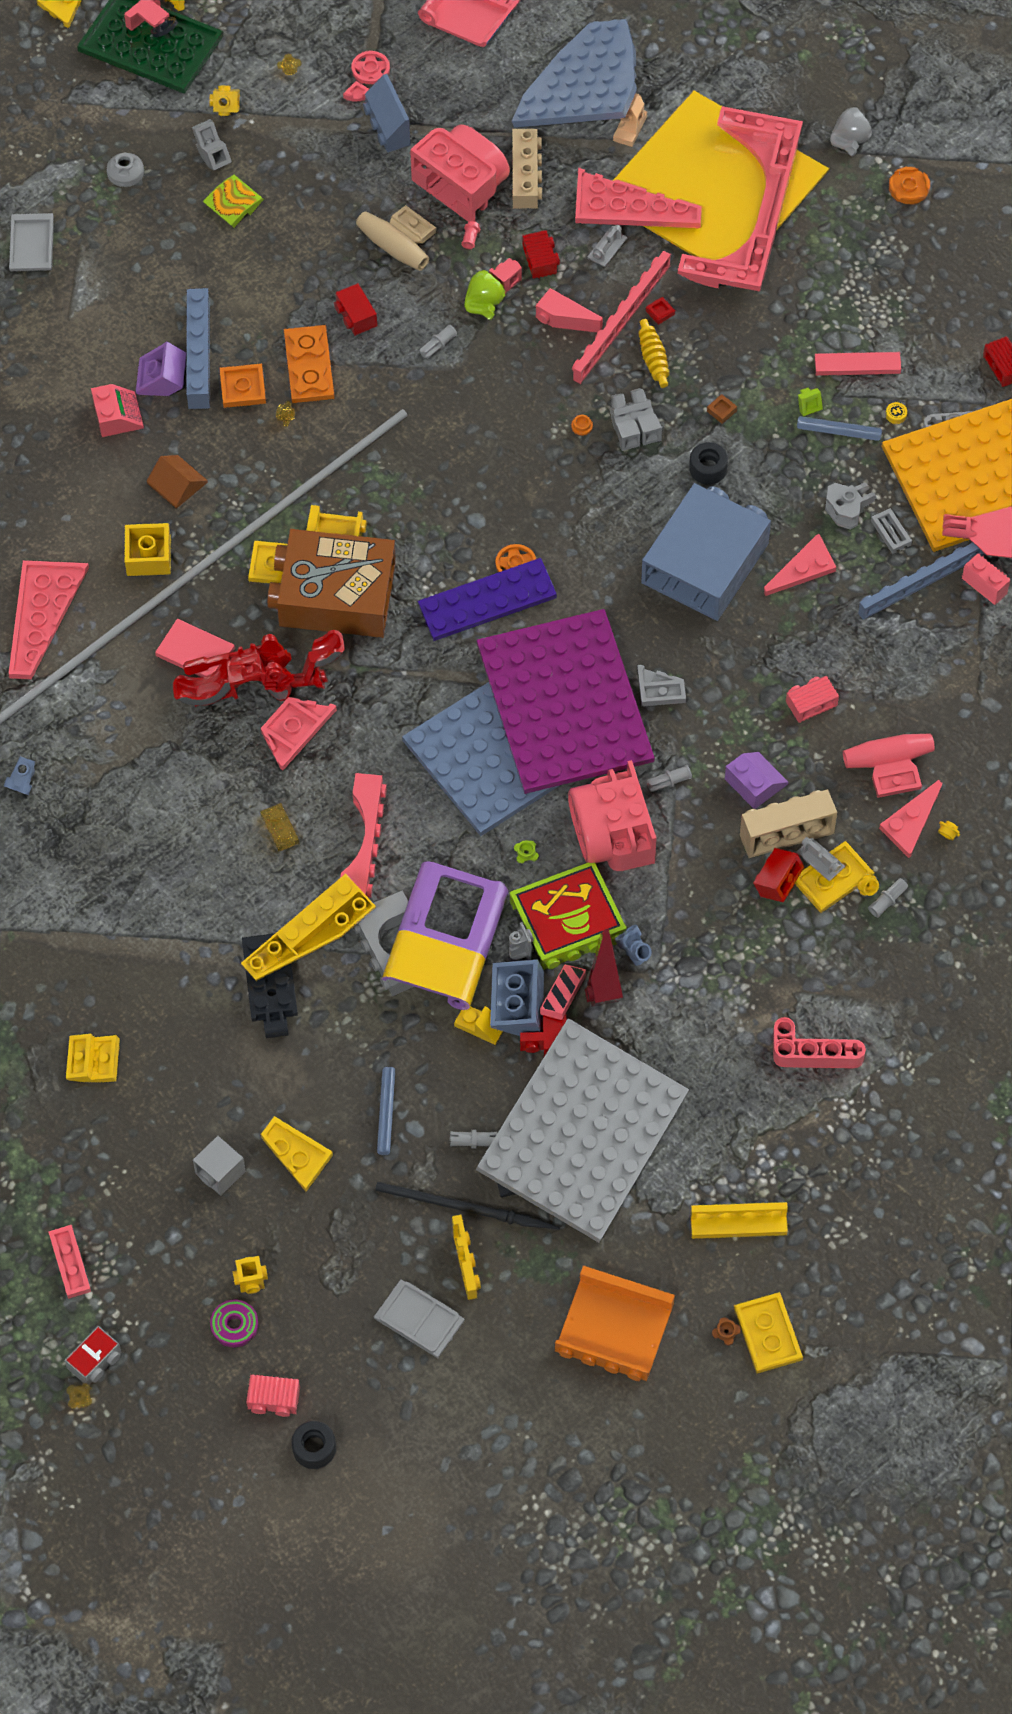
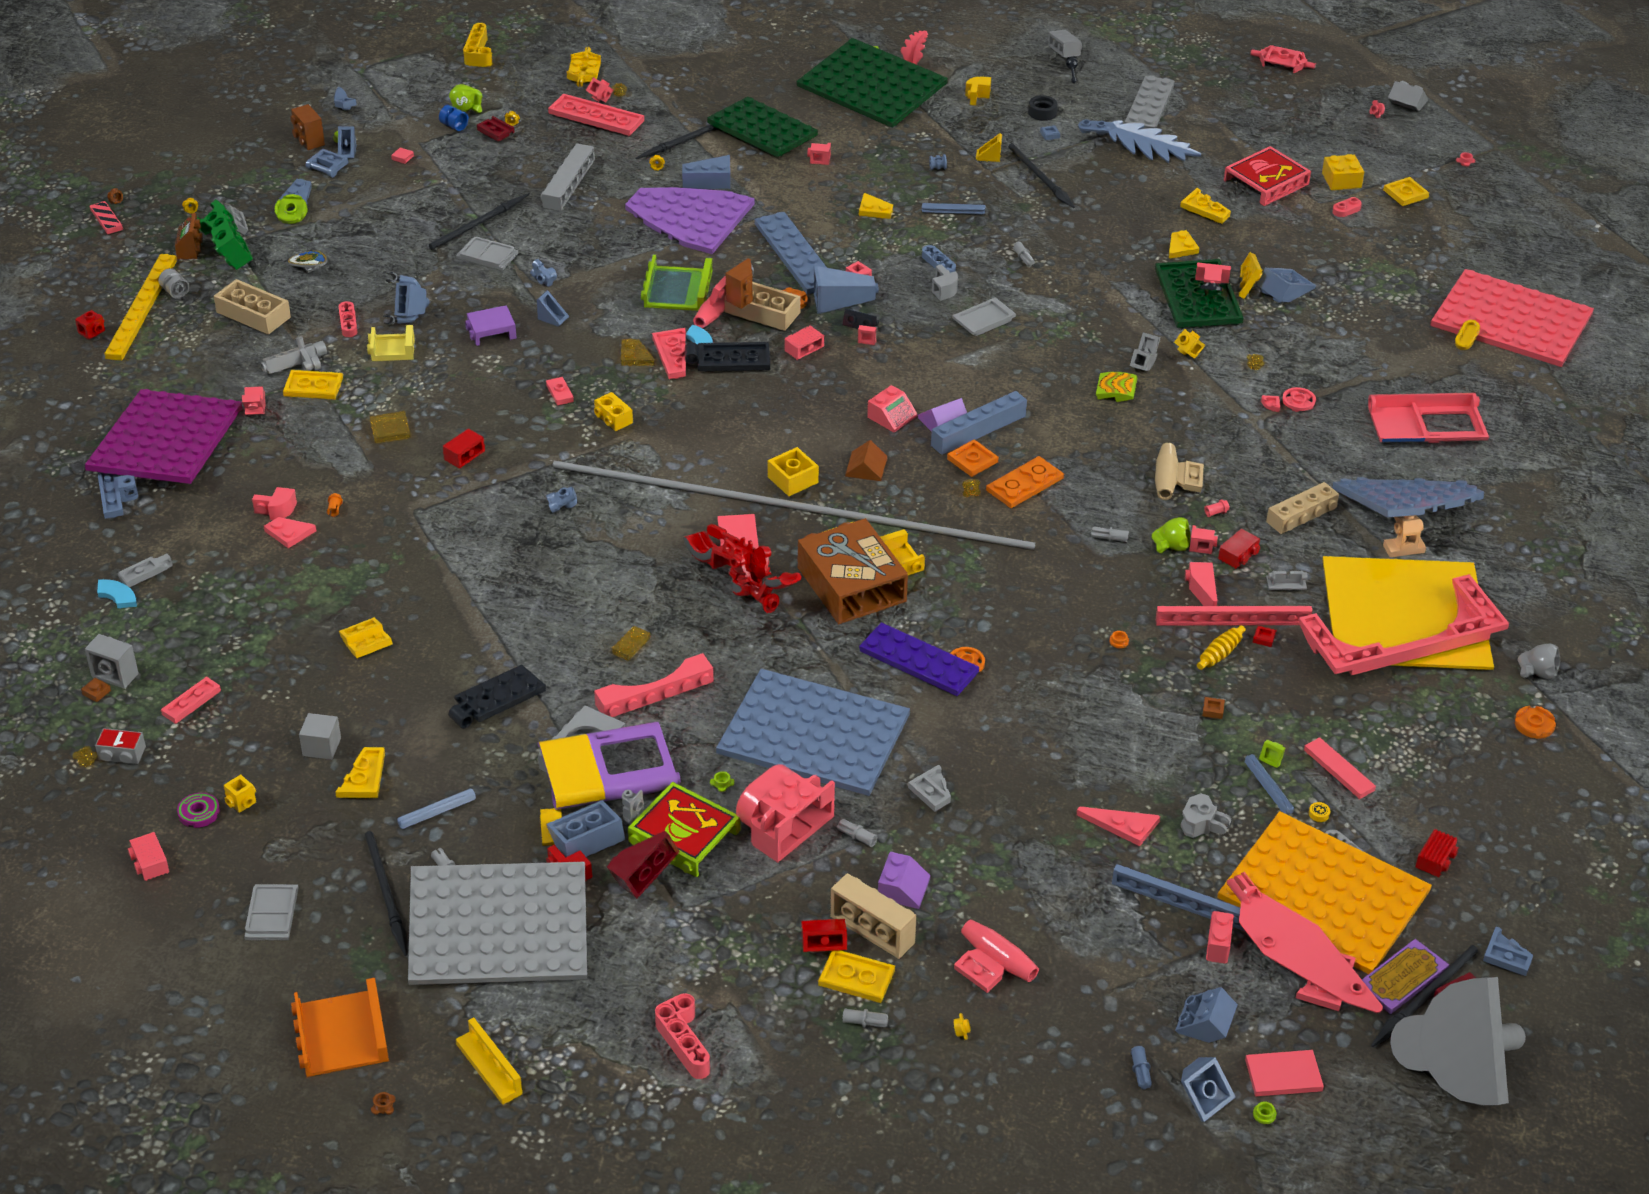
camera: 55 degrees right, 20 degrees down
coral wing [9,561,89,679] -> none
light grey piece [107,153,144,187] -> none
yellow wedge [241,873,376,981] -> none
coral wing [261,697,337,770] -> none
black tyre [292,1421,336,1469] -> none
red brick [334,283,377,336] -> none
sand blue slope [363,74,410,153] -> none
coral brick [410,124,510,222] -> none
yellow wing [452,1215,481,1300] -> none
magenta plate [477,609,655,794] -> none
coral tile [540,964,586,1020] -> none
coral wing [575,168,701,228] -> none
light grey hips [609,388,662,451] -> none
sand blue plate [615,925,651,966] -> none
sand blue brick [641,483,771,621] -> none
black tyre [689,442,728,485] -> none
yellow tile [734,1292,803,1373] -> none
coral brick [786,676,839,723] -> none
light grey hinge [796,837,845,881] -> none
yellow plate [857,874,879,896] -> none
light grey tile [871,508,912,554] -> none
coral wing [879,780,942,858] -> none

